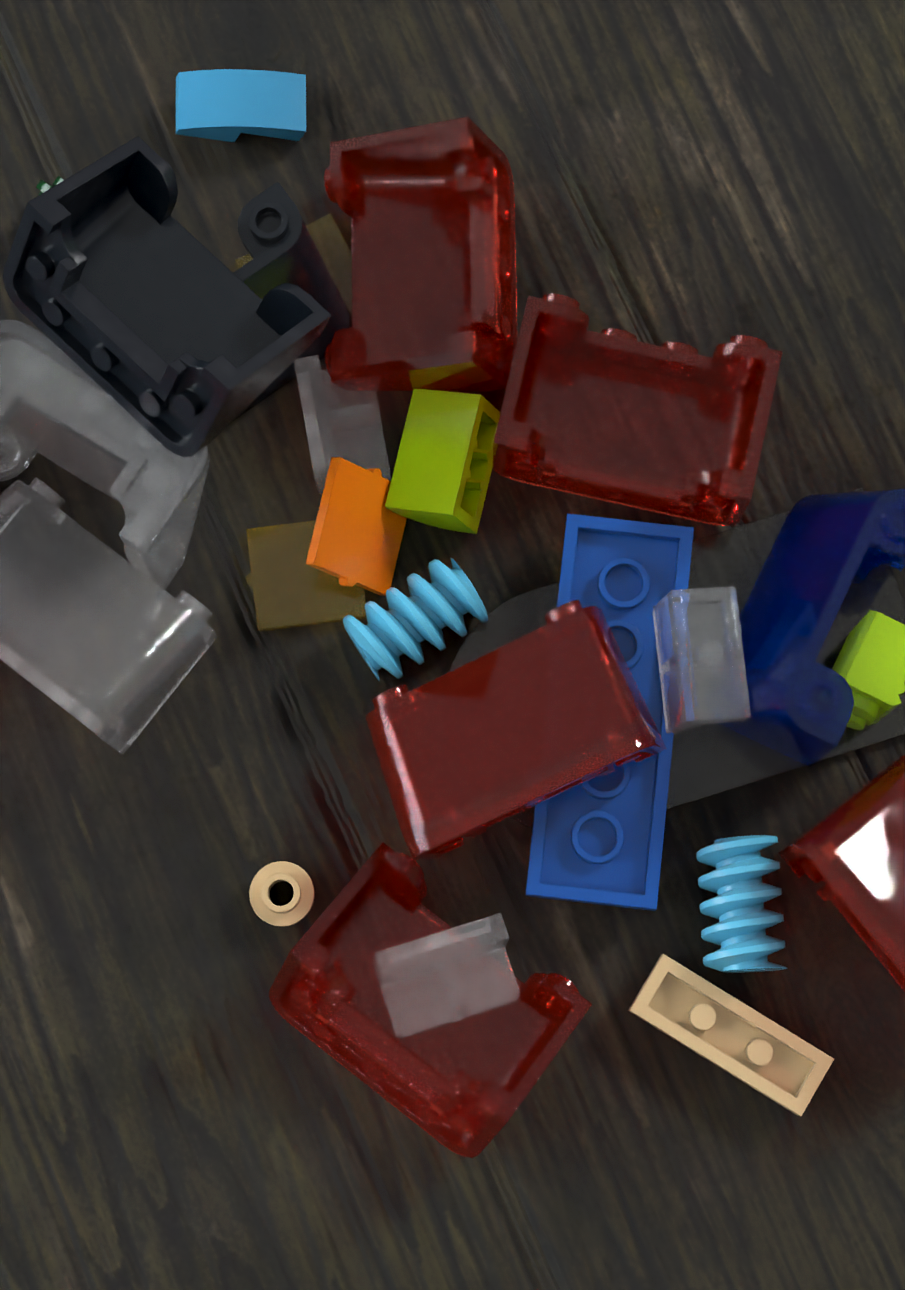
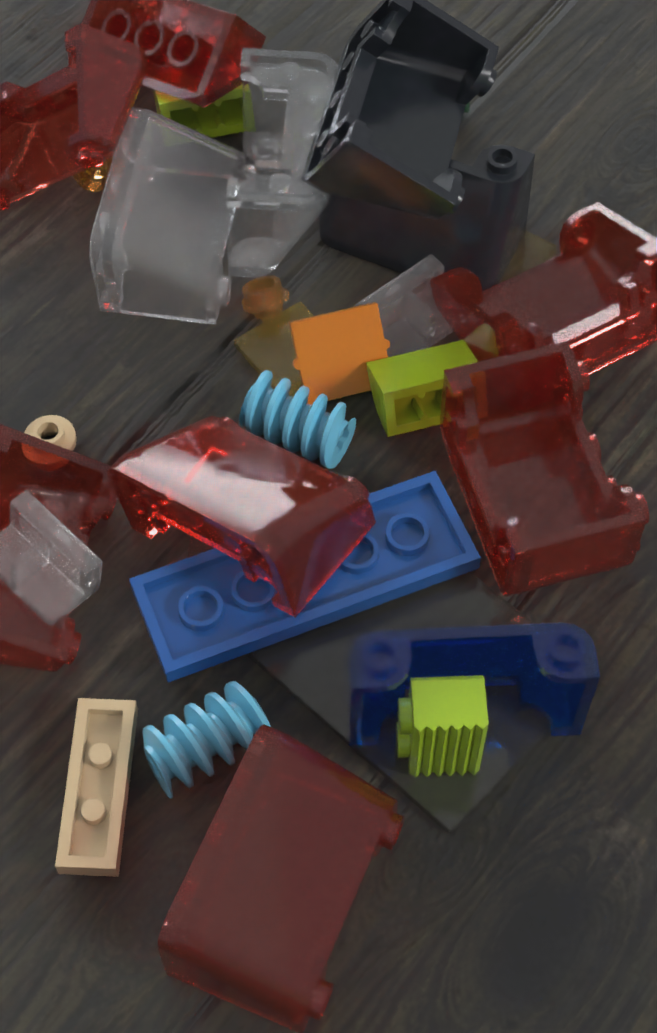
camera: 60 degrees right, 20 degrees down
dark azure slope [175,69,306,142] -> none
clear panel [653,586,751,733] -> none
none -> clear orange plate [242,276,290,319]

